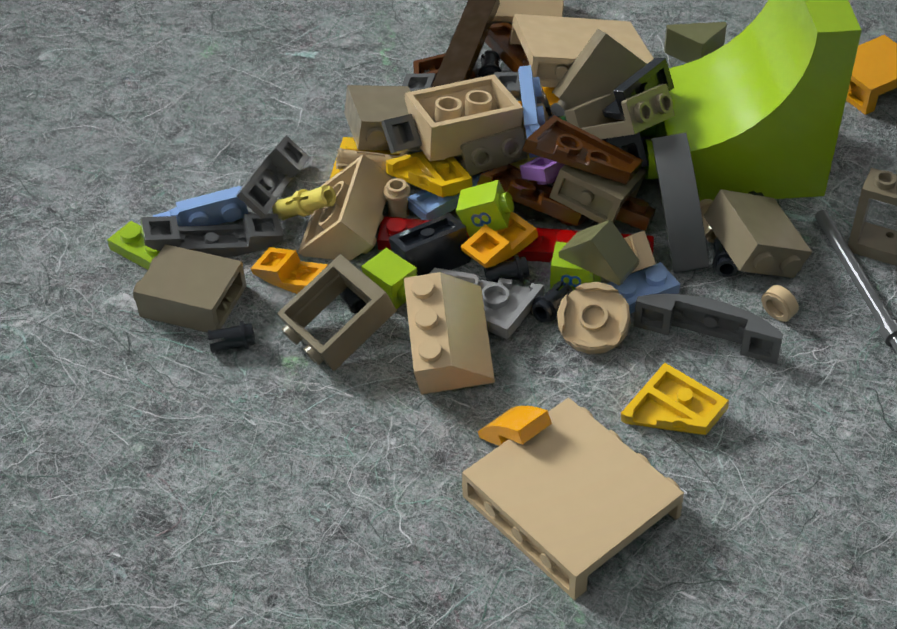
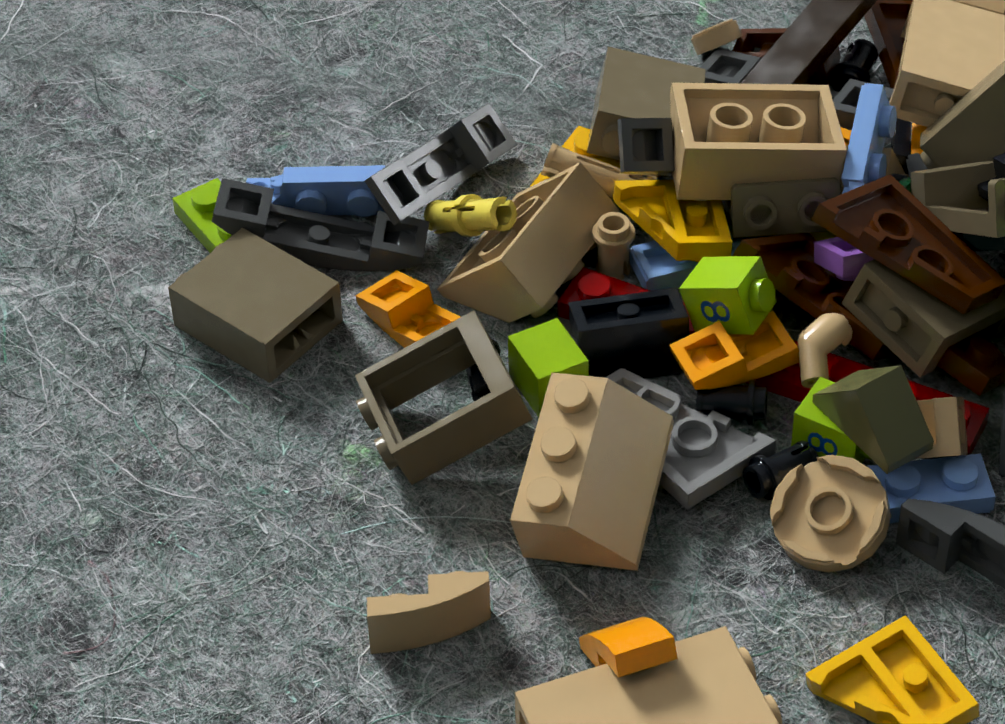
camera: 20 degrees right, 0 degrees up
black pin [208,321,256,353] -> none
none -> tan slope [367,571,491,654]
none -> tan tile [691,18,742,55]
none -> tan arm [797,313,853,388]

